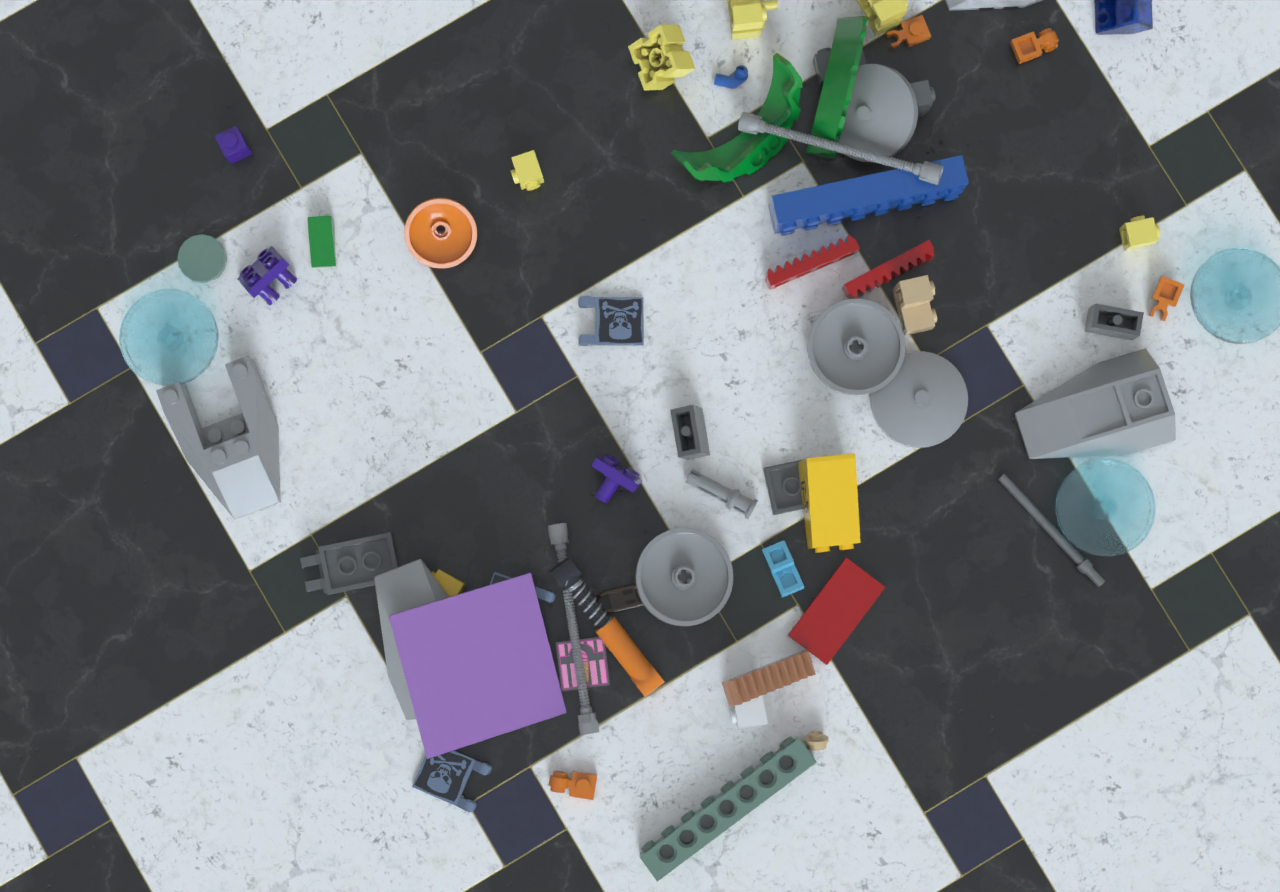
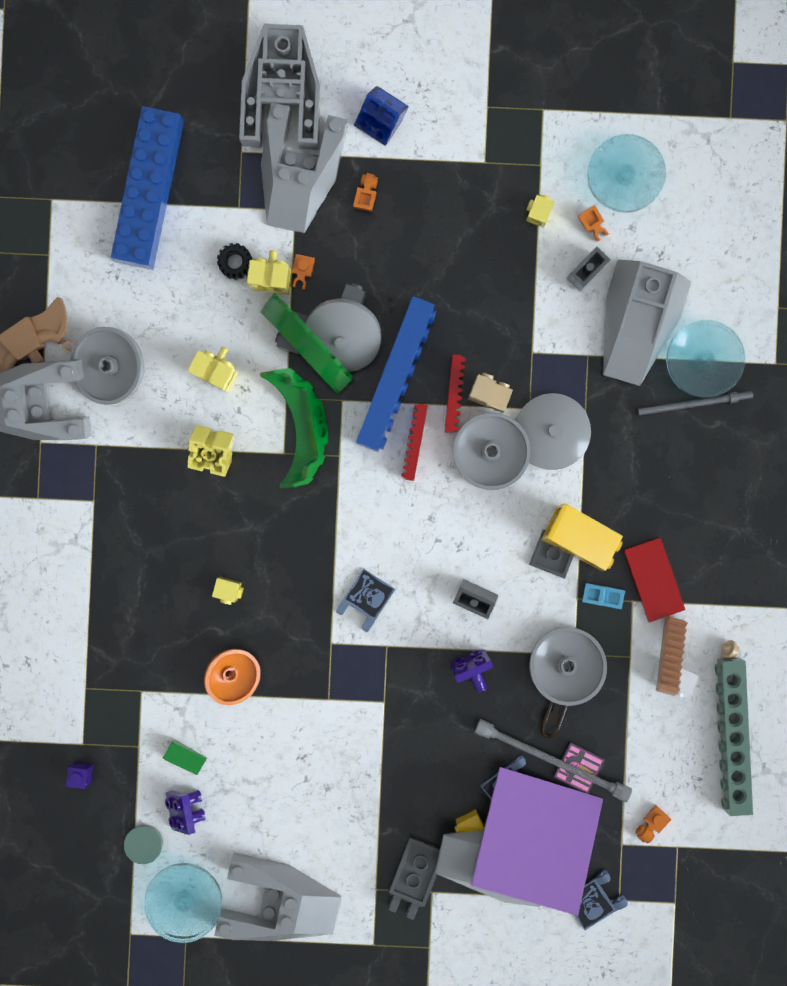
camera: 55 degrees left, 5 degrees up
piece [549,556,664,697] -> none
light grey pin [685,469,758,519] -> none
blue arm [714,65,748,89] -> none
light grey hose [738,112,944,185] -> none

